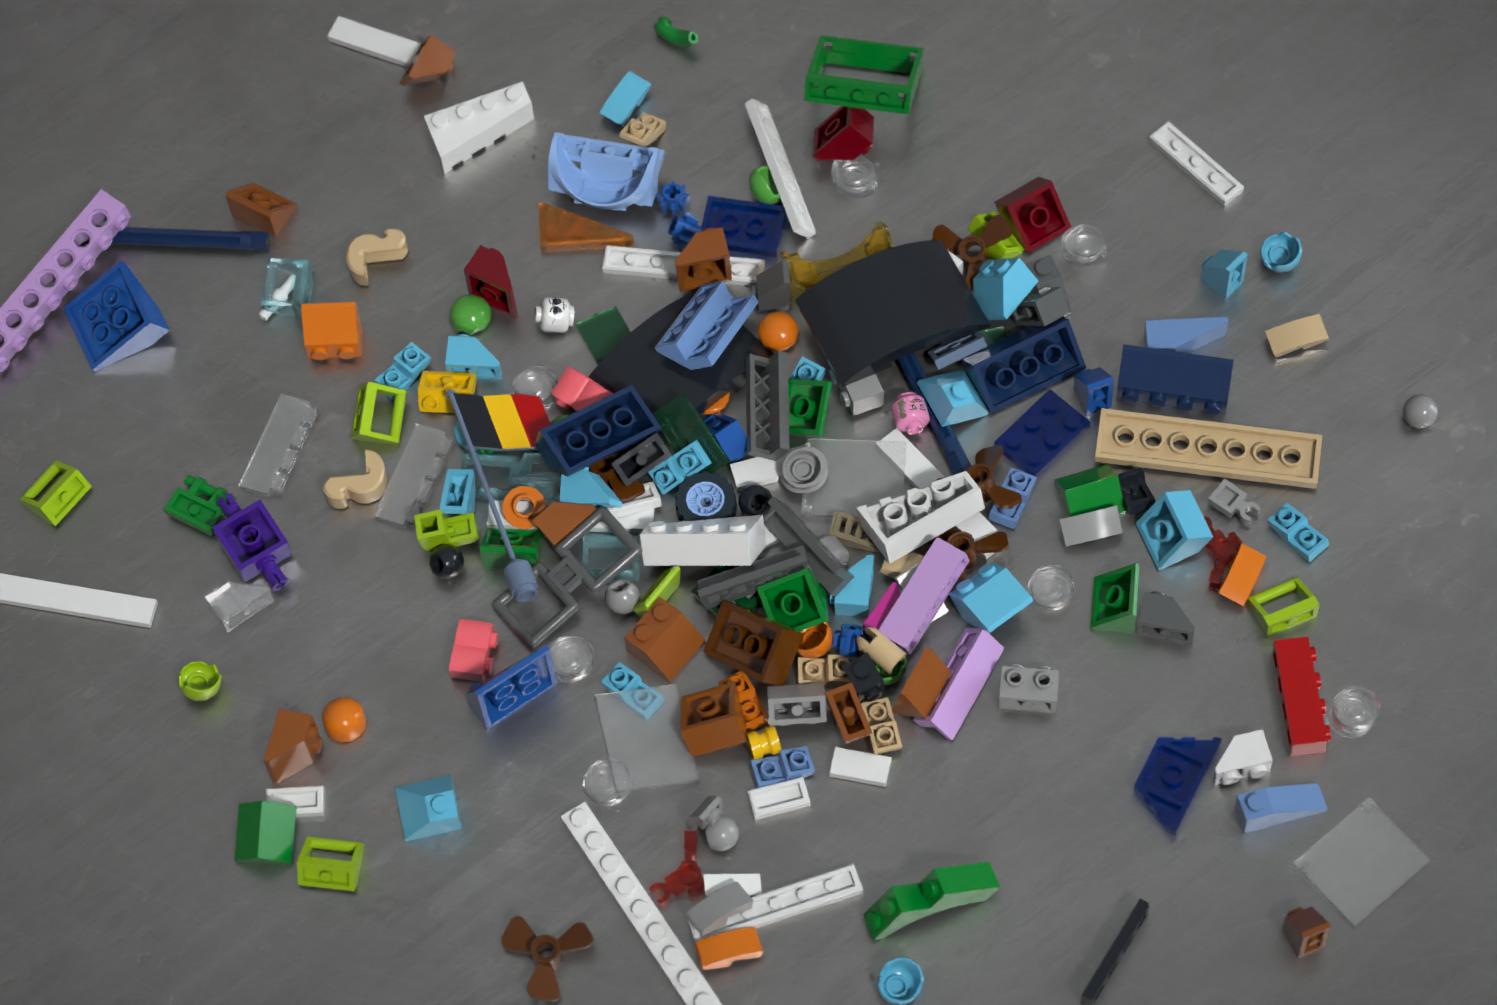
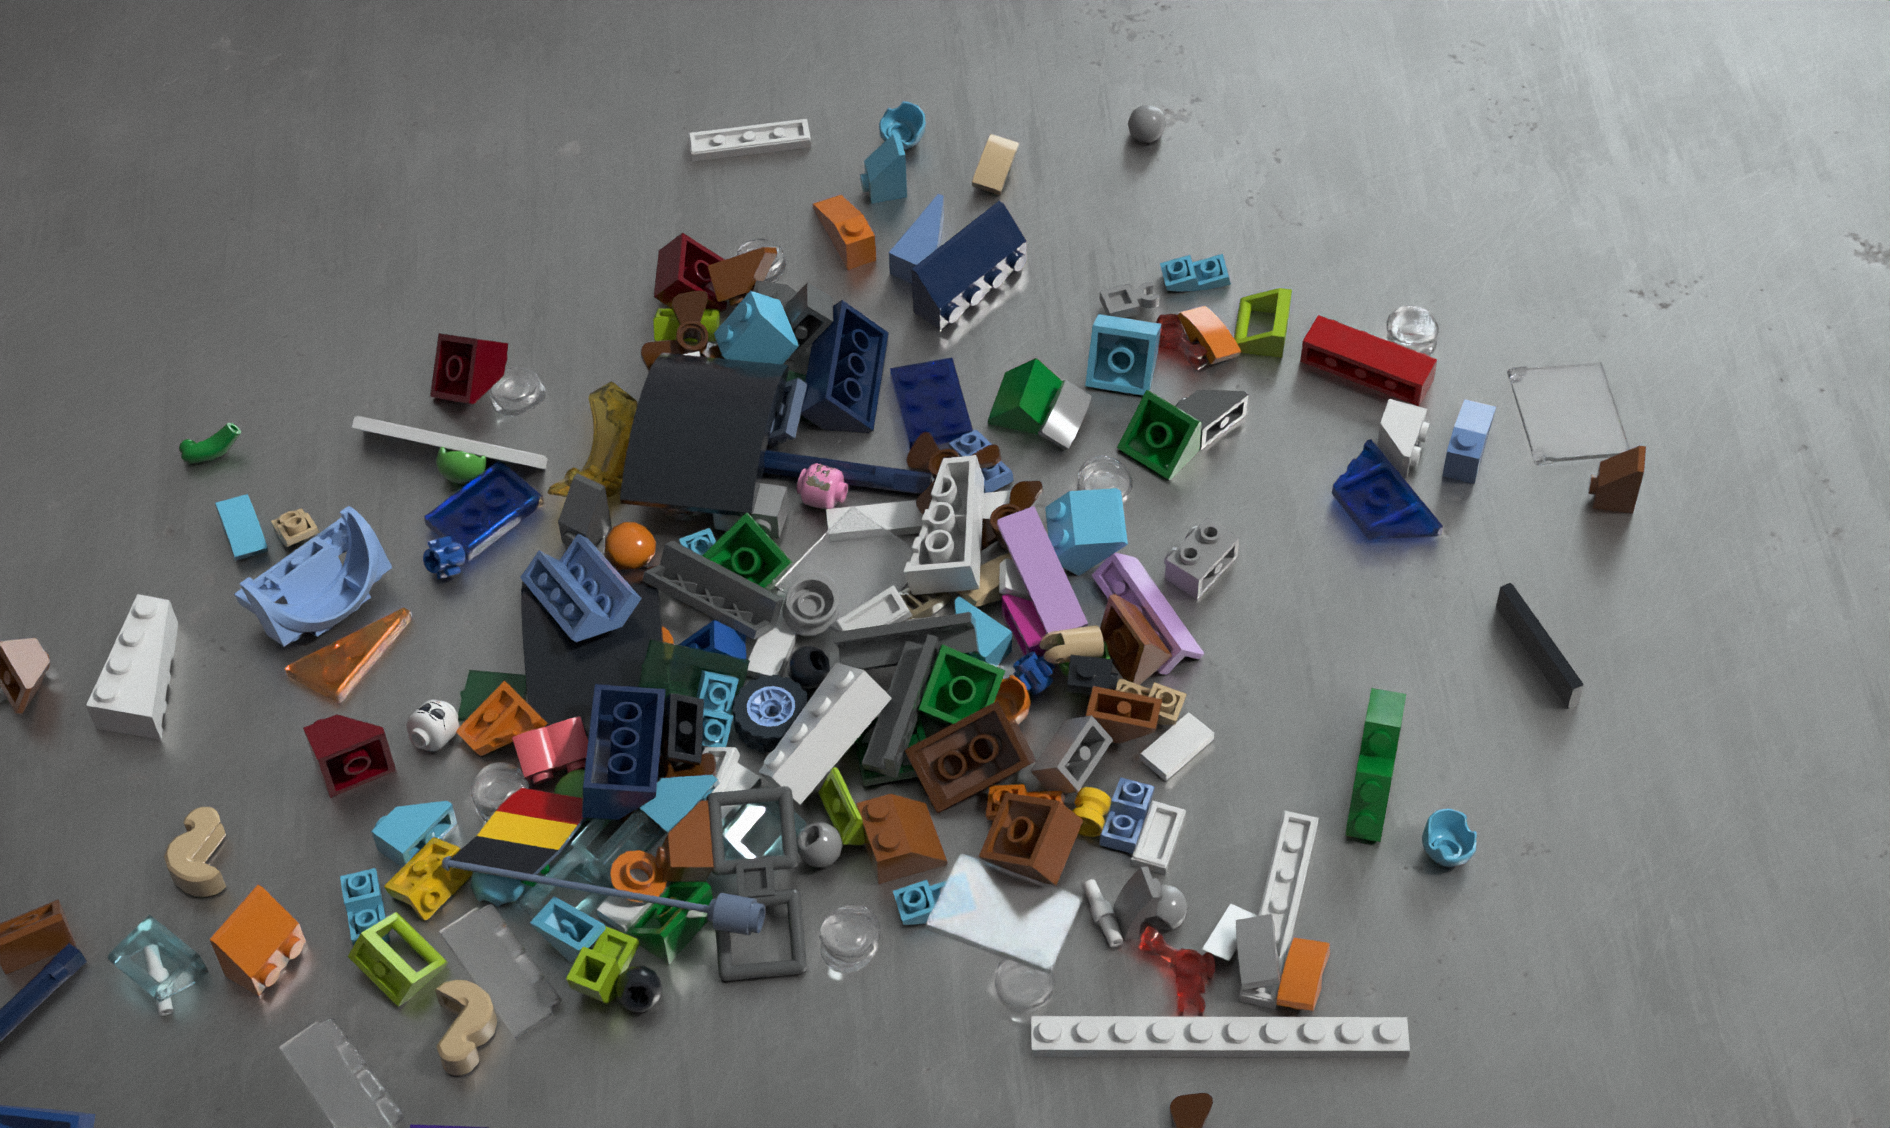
camera: 60 degrees left, 10 degrees down
bright green hair [449,294,491,335] -> none
coral brick [449,618,499,682] -> none
blue slope [465,645,557,730] -> none
white tile [602,245,765,287] -> none
blue gear [656,181,690,216] -> none
dark orange slope [675,227,732,292] -> none
tan slope [795,654,856,688] -> none
green window [804,35,924,115] -> none
medium azure slope [917,369,989,427] -> none
blue slope [1073,367,1114,416] -> none
tan plate [1094,408,1323,489] -> none
black bracket [1117,468,1155,515] -> none
none -> orange wing [456,681,548,756]
none -> dark orange slope [708,247,777,306]
none -> orange slope [813,195,876,270]
none -> white tile [835,585,913,631]
none -> white bar [1082,879,1123,947]

